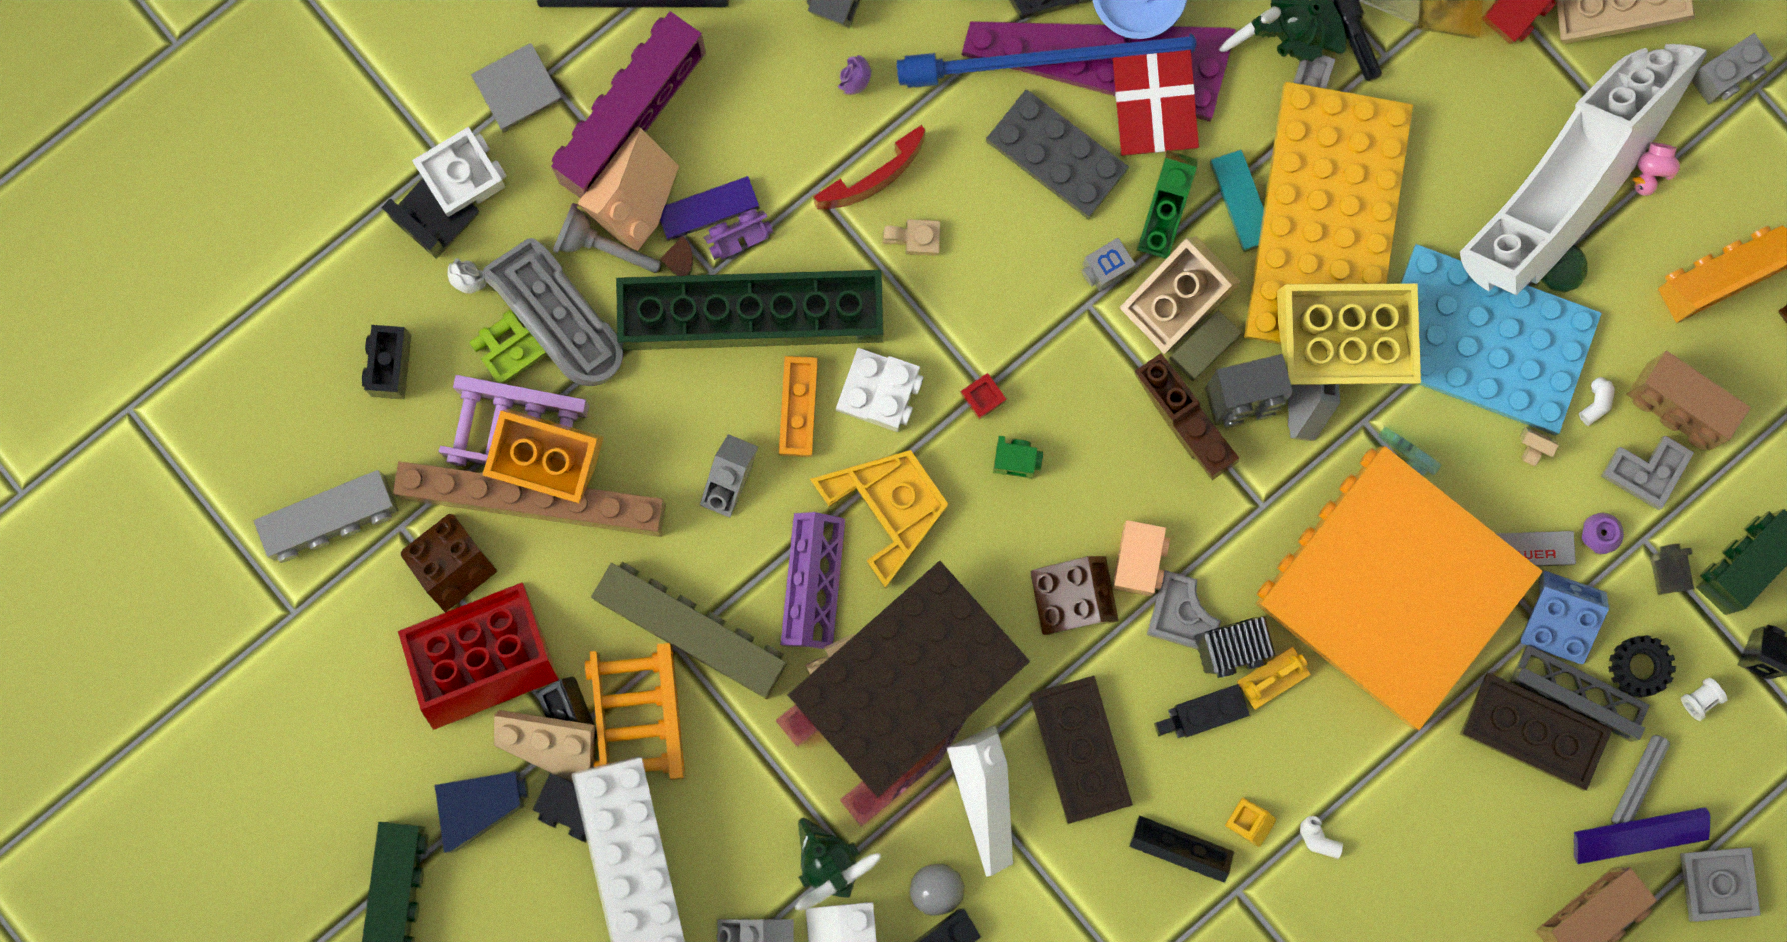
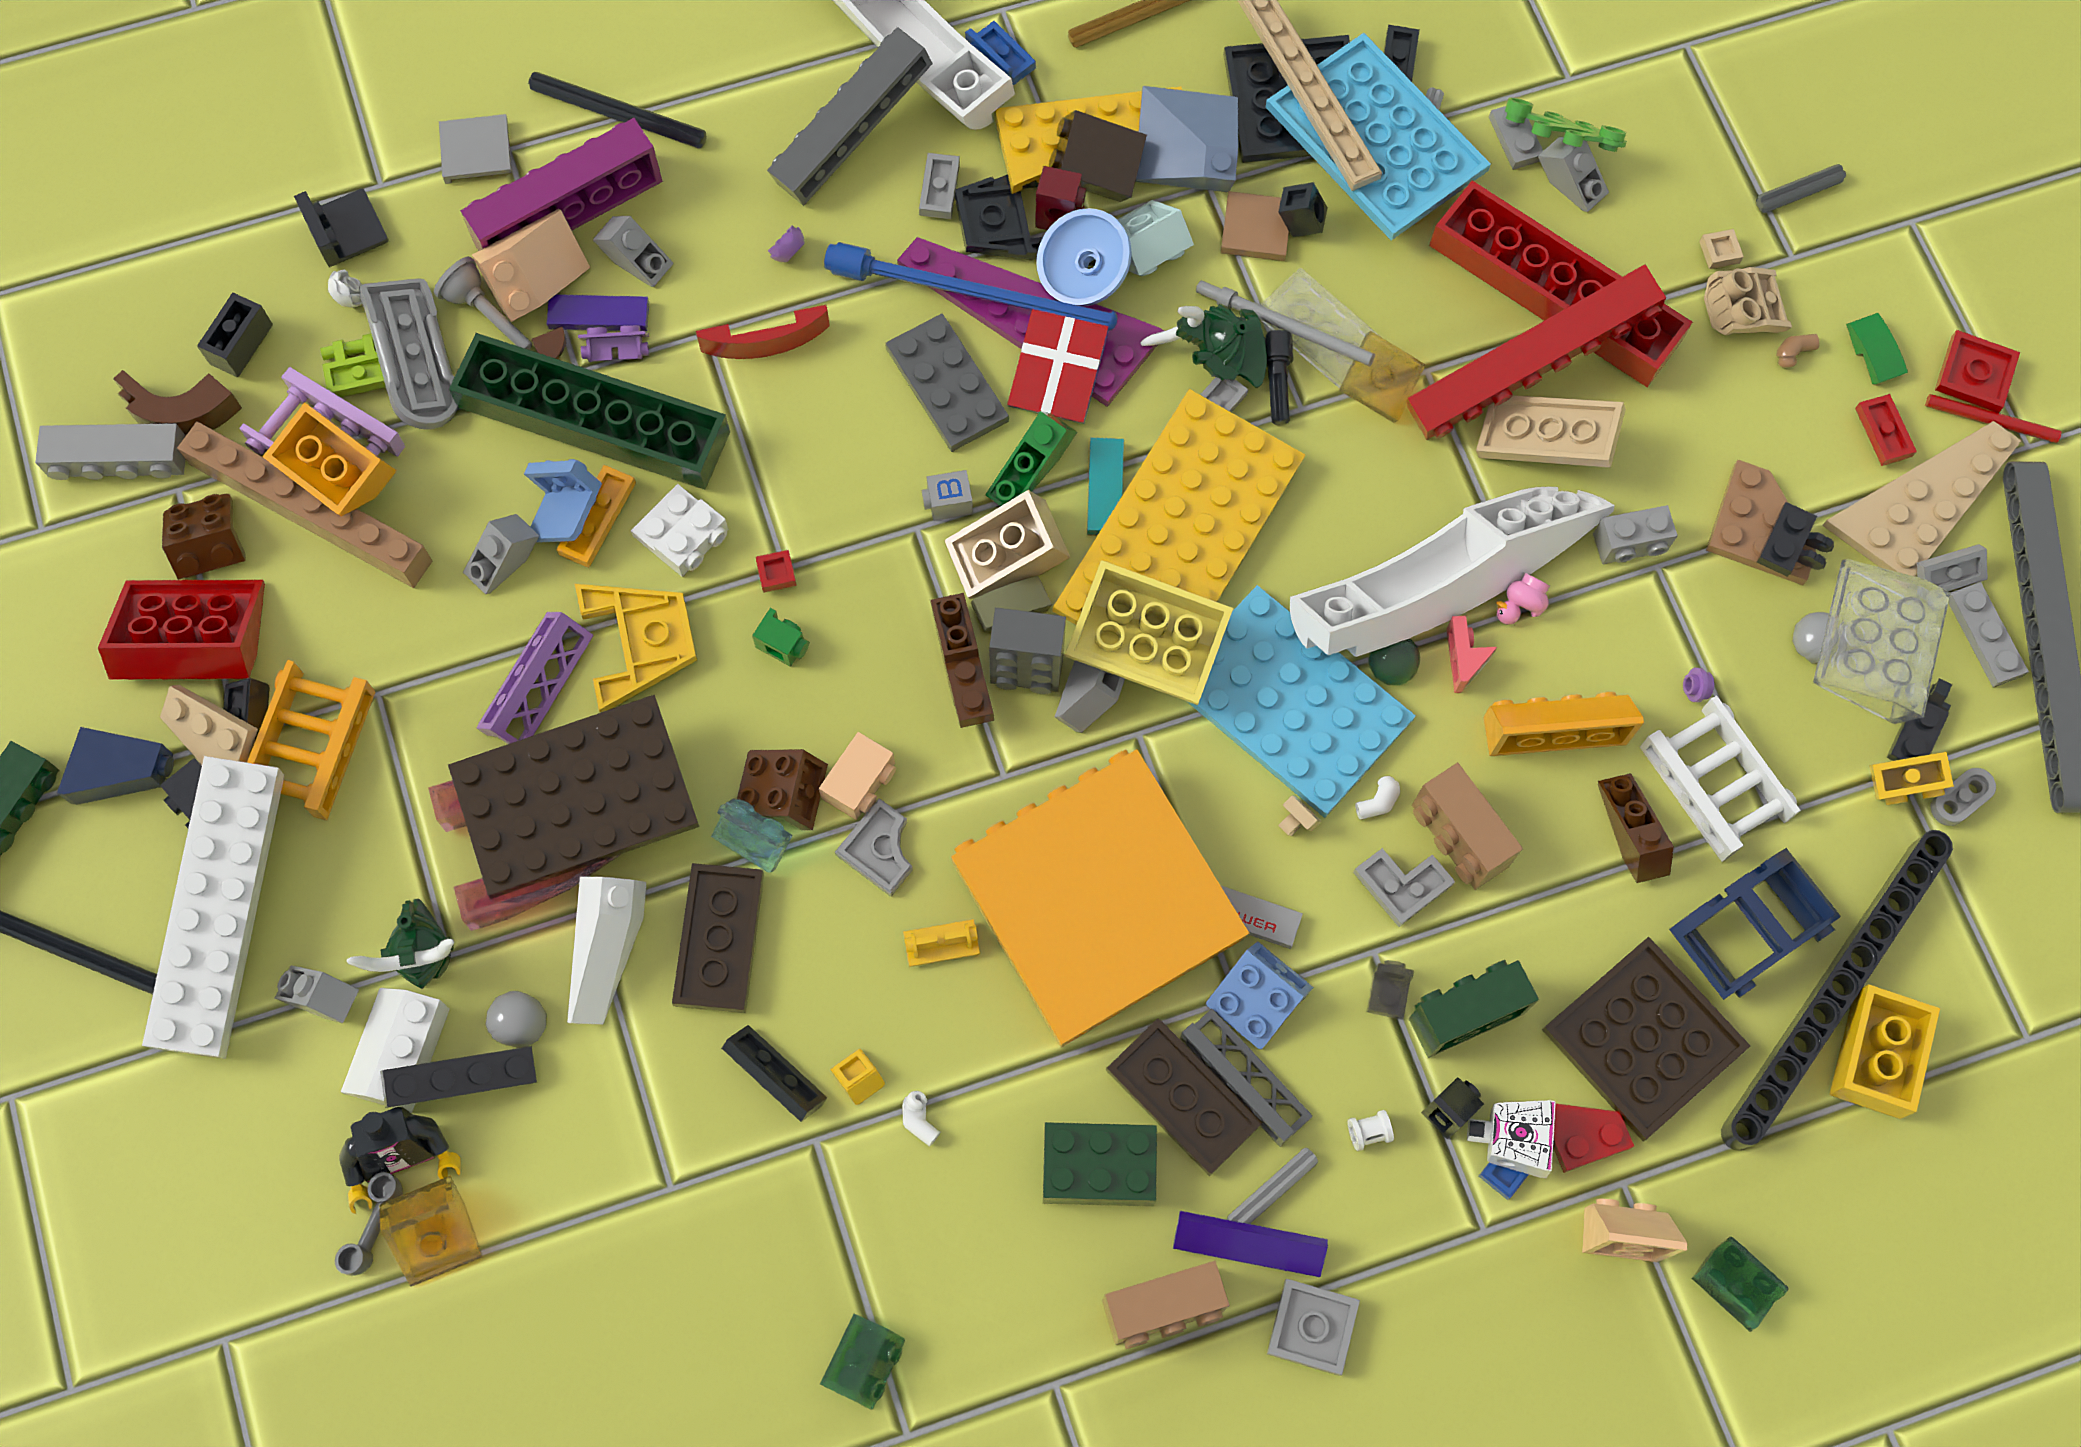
camera: 20 degrees right, 10 degrees down
white plate [412,127,507,217] -> none
olive brick [591,562,787,699] -> none
tan plate [883,219,940,256] -> none
black hinge [1154,684,1250,738] -> none
black brick [1194,616,1275,678] -> none
clear light blue wing [1377,426,1442,477] -> none
medium lavender plate [1582,513,1624,554] -> none
black tyre [1608,635,1676,697] -> none
none -> reddish brown arch [113,370,242,436]
none -> medium blue bracket [524,459,602,542]
none -> light grey slope [593,216,673,287]
none -> clear light blue bracket [711,798,793,873]
none -> dark green brick [1043,1122,1157,1206]
none -> coral slope [1446,616,1497,693]

